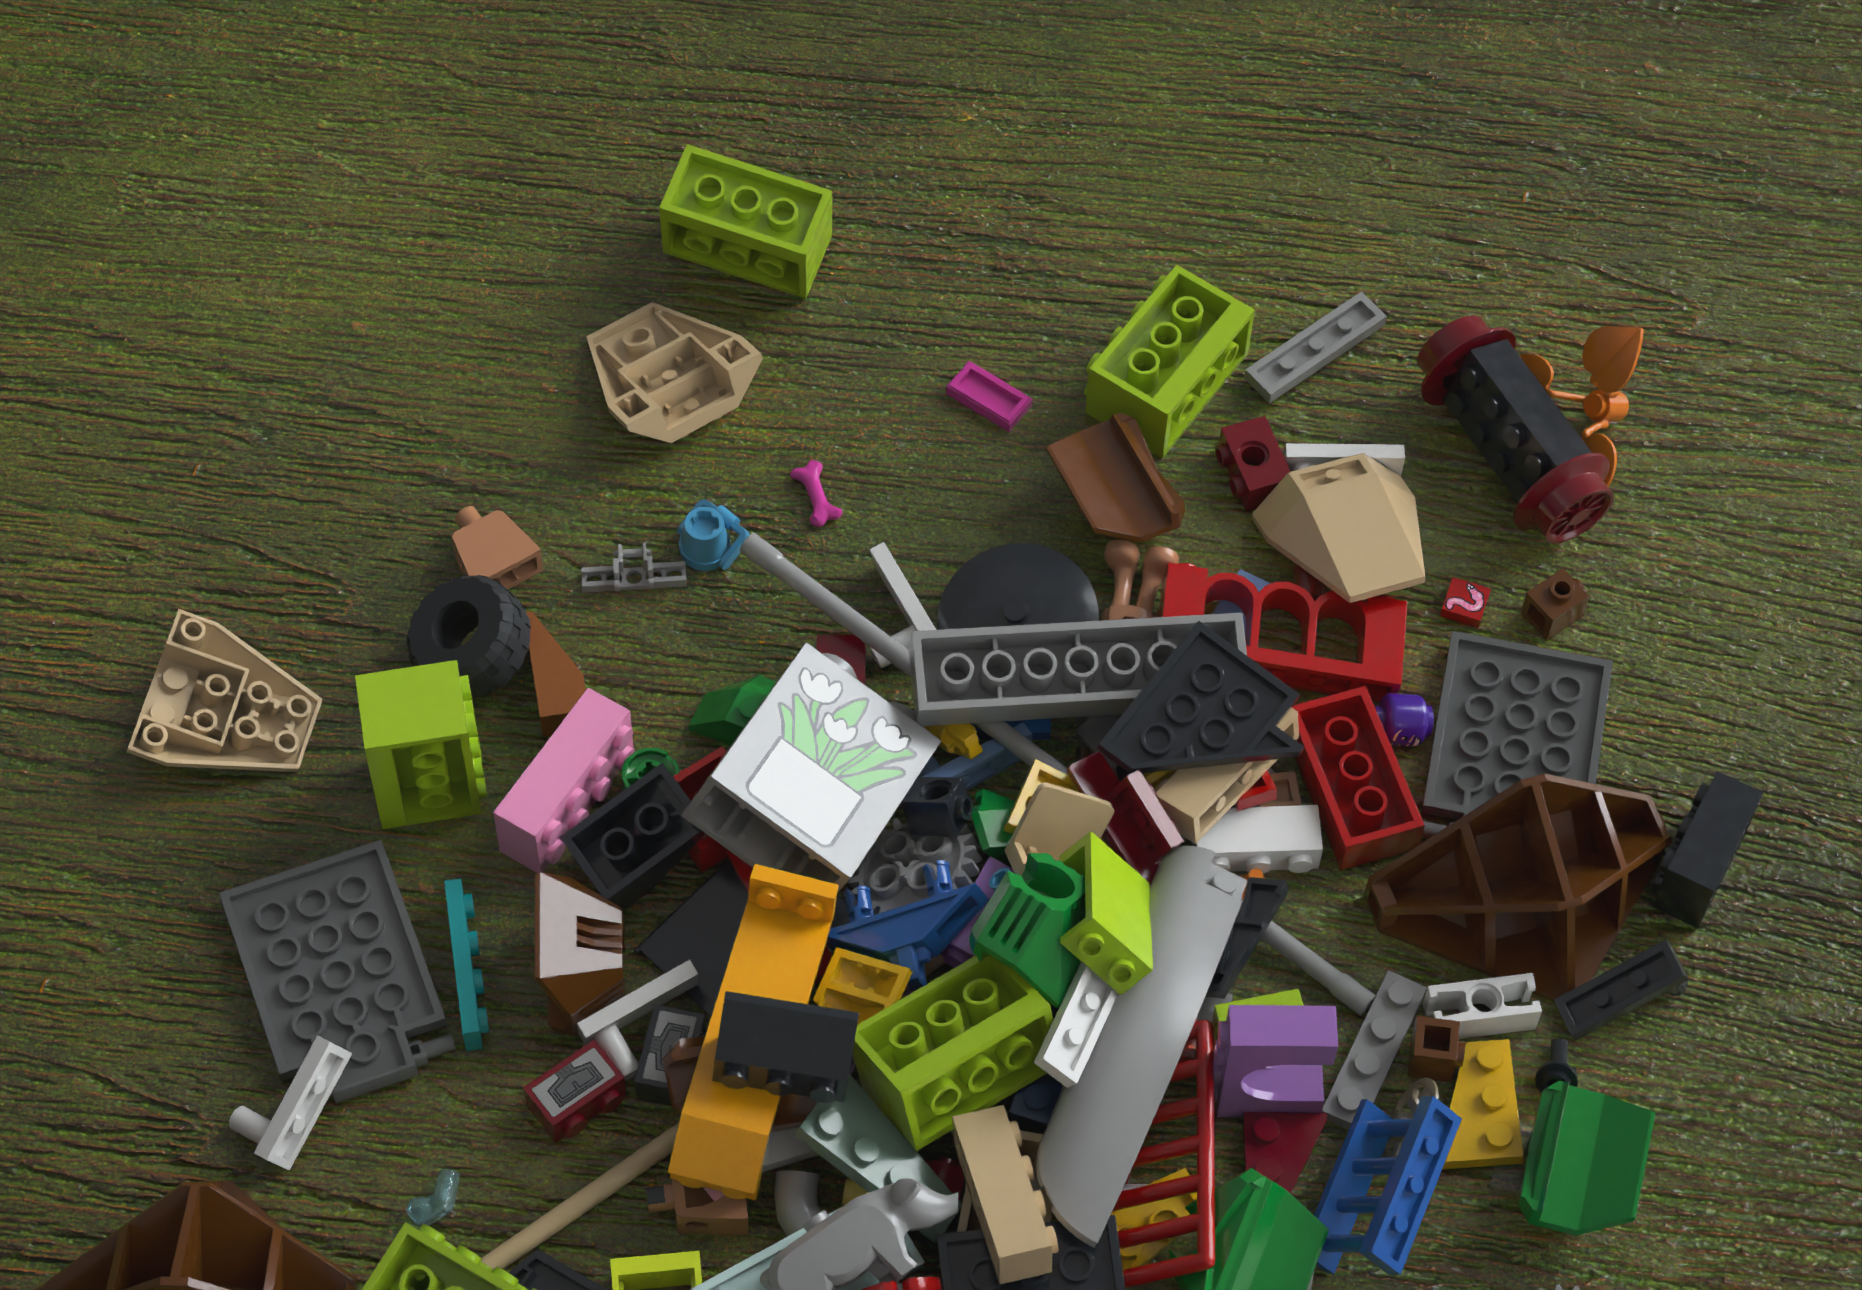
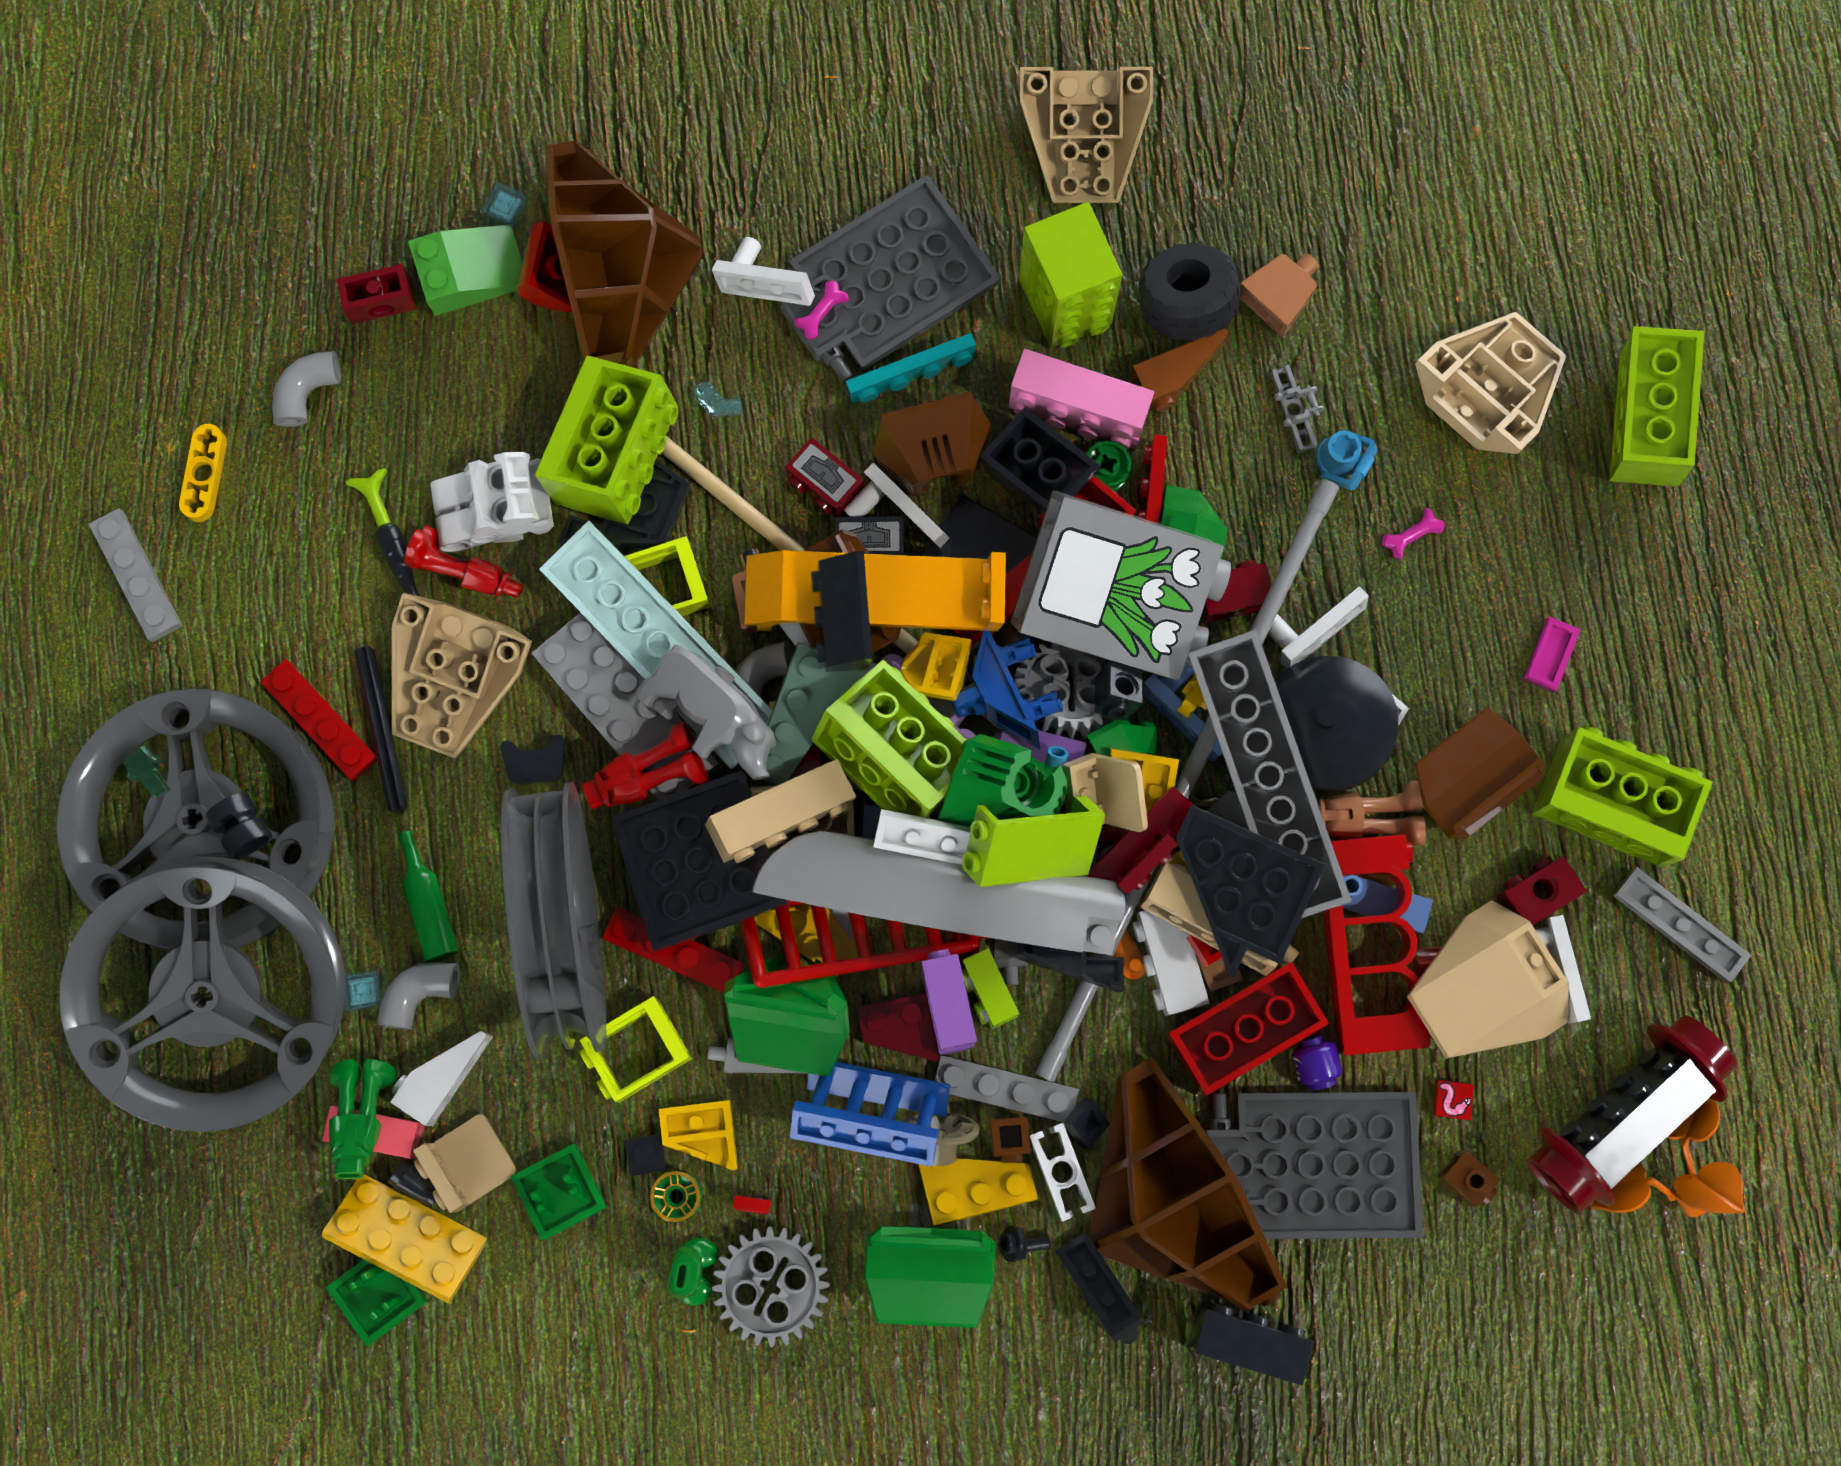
camera: 80 degrees right, 20 degrees up
none -> dark pink piece [794,281,849,340]
none -> black plate [1063,1097,1110,1150]
none -> red plate [1138,434,1168,523]

